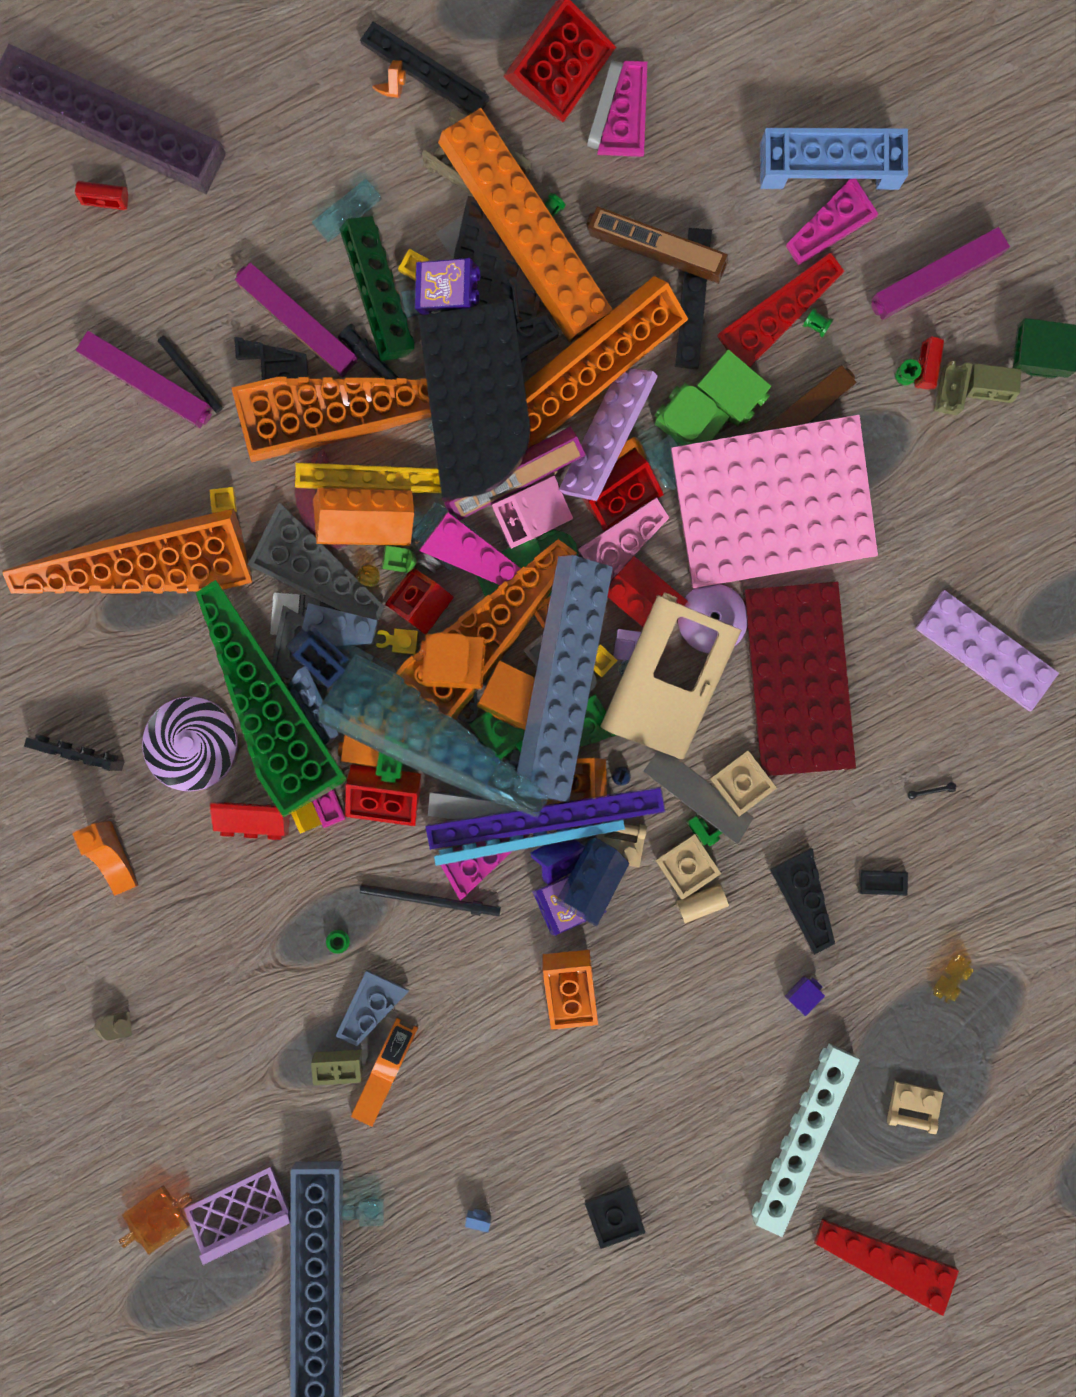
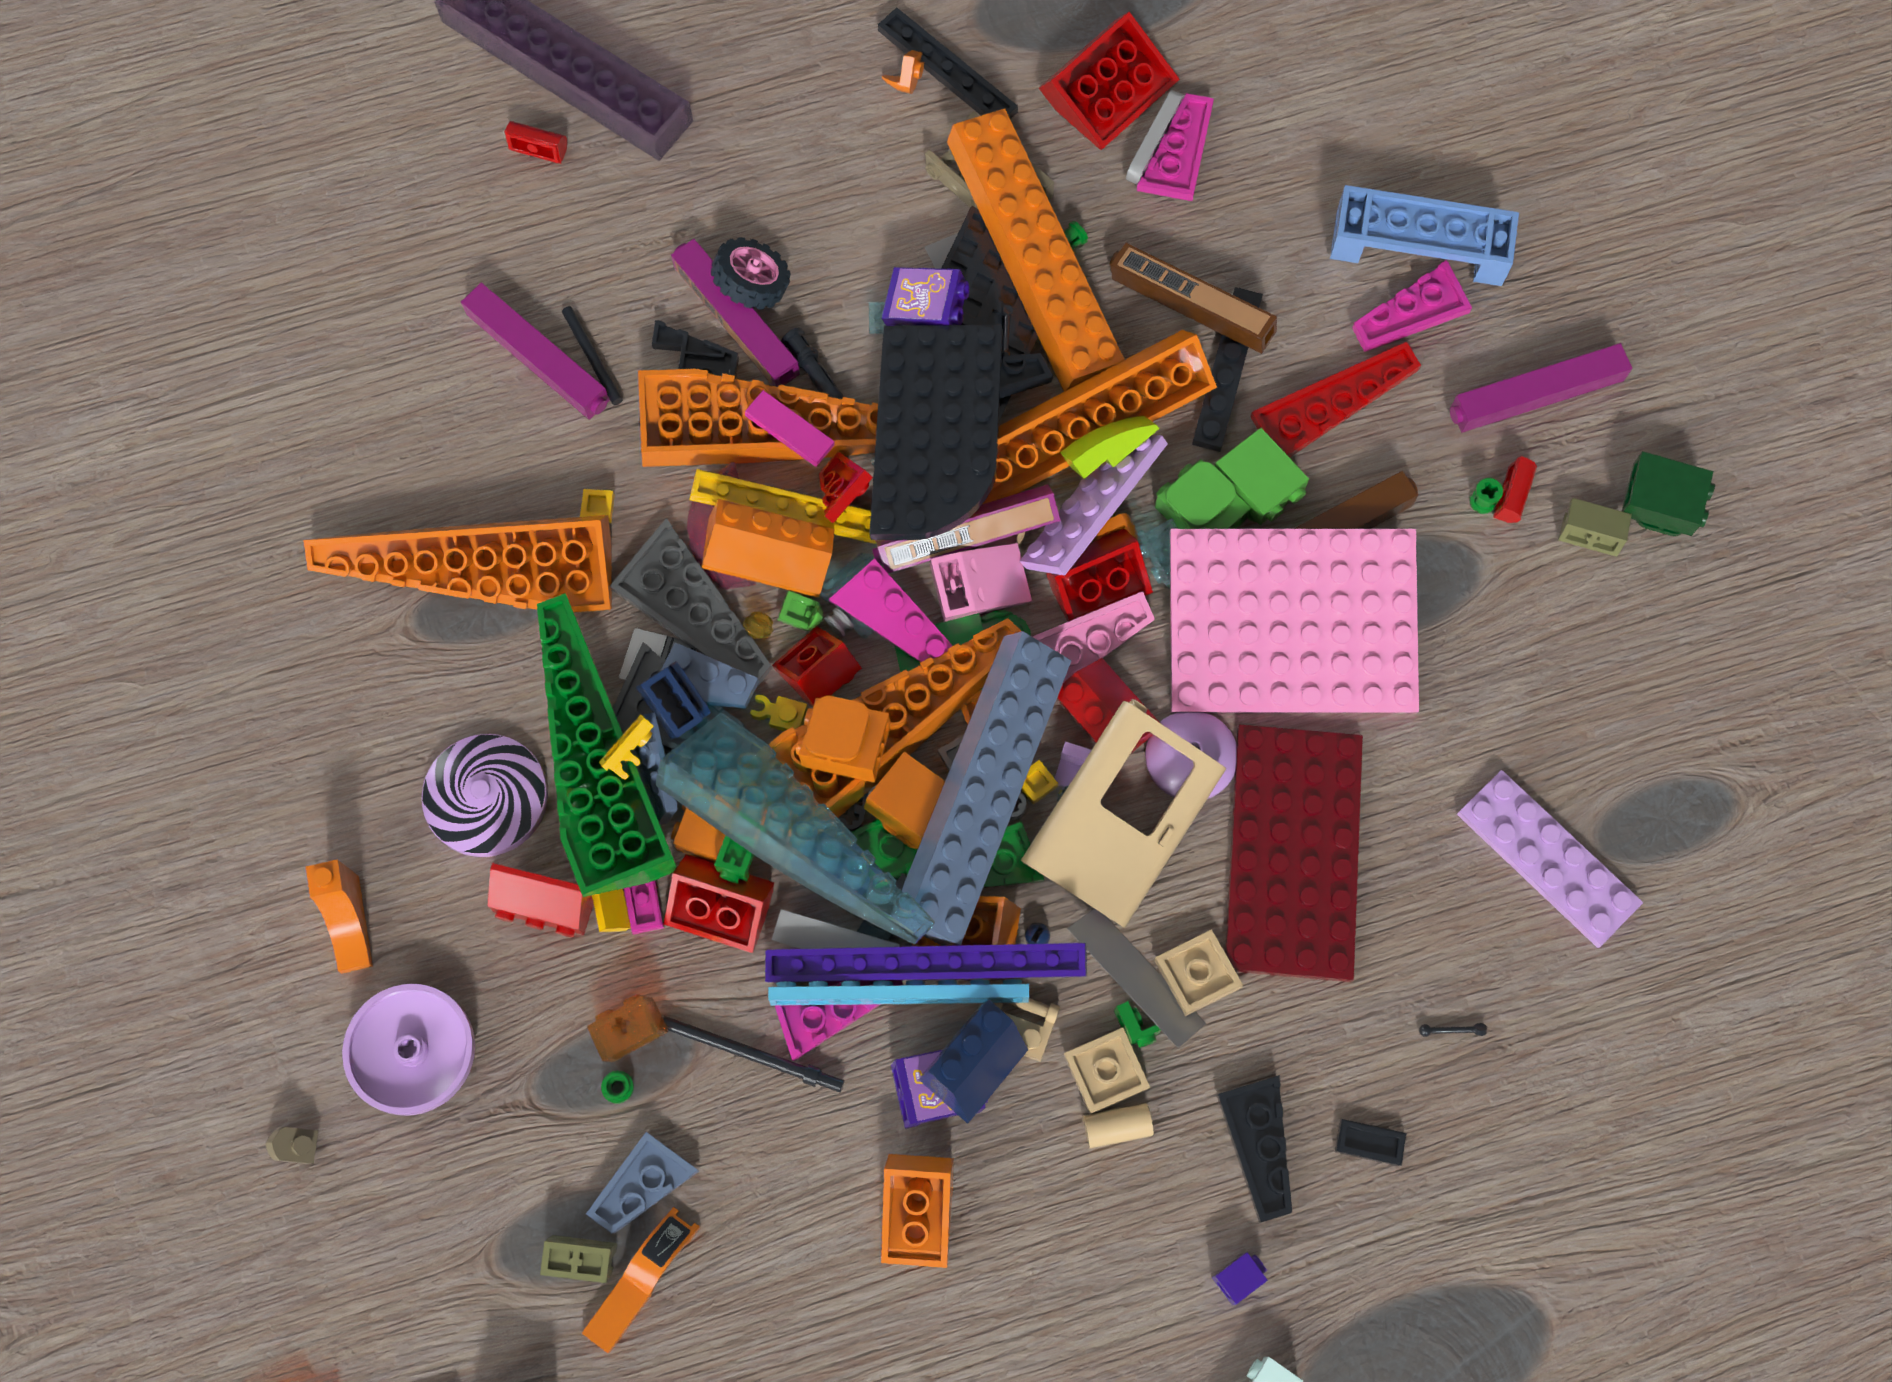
camera: 15 degrees right, 15 degrees down
black wing [24,734,124,771] -> none
clear light blue plate [312,178,381,242] -> none
dark green brick [339,216,415,361] -> none
yellow plate [398,249,430,281] -> none
dark purple panel [531,839,585,885] -> none
green bush [803,308,834,338] -> none
clear yellow hinge [933,954,974,1004] -> none
olive hinge [934,361,973,415] -> none
none -> lavender dish [342,984,475,1116]
none -> clear orange brick [587,994,669,1062]
none -> yellow plate [599,714,654,779]
none -> black wheel [711,237,791,309]
none -> dark pink tile [745,390,835,467]
none -> red wing [819,451,873,523]
none -> lime slope [1060,416,1159,479]

